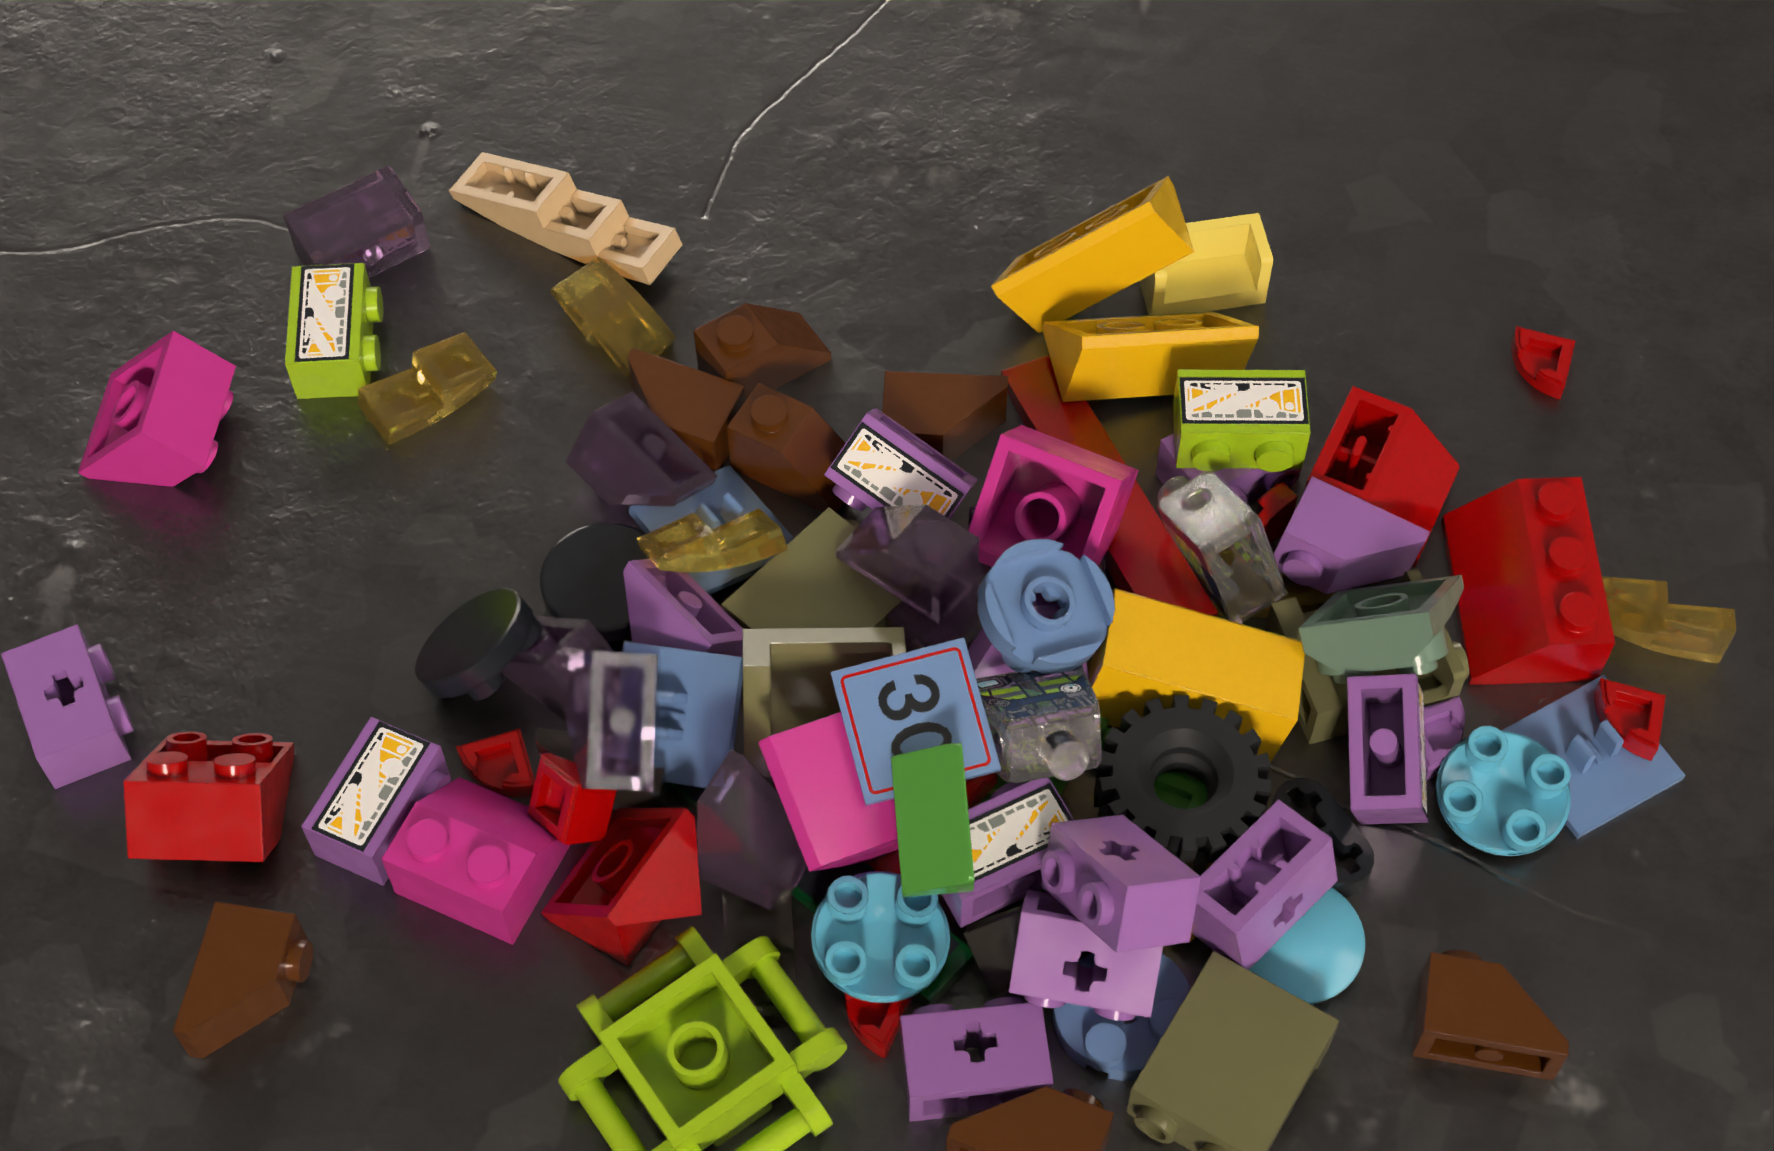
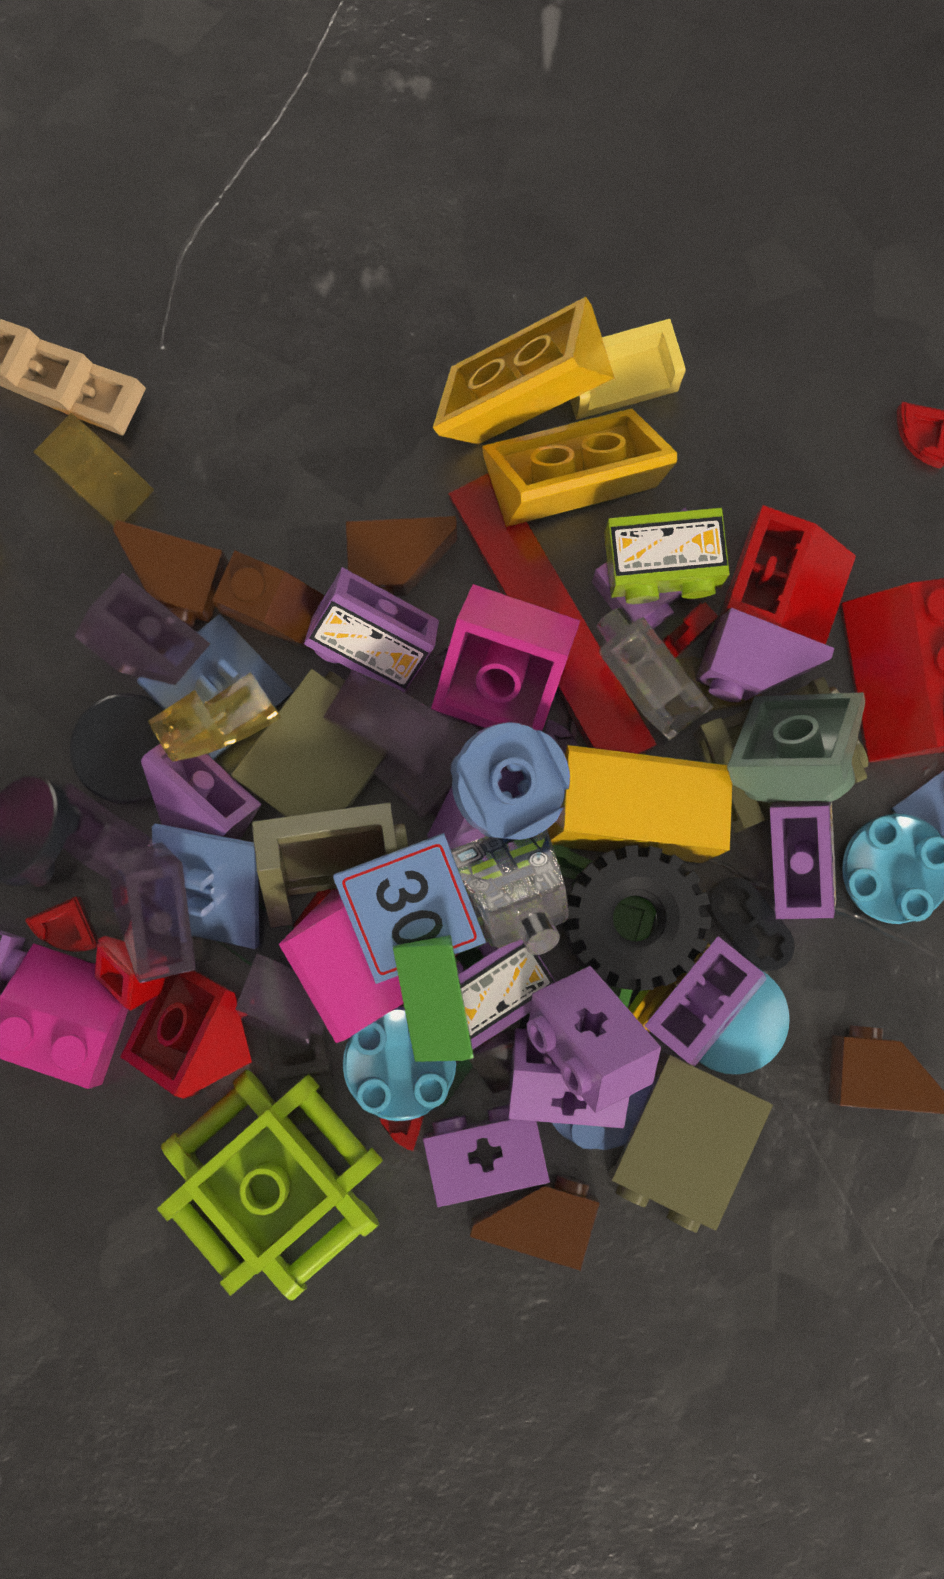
camera: 10 degrees left, 25 degrees up
reddish brown slope [693,303,832,399] -> none
medium lavender tile [1424,696,1465,780] -> none

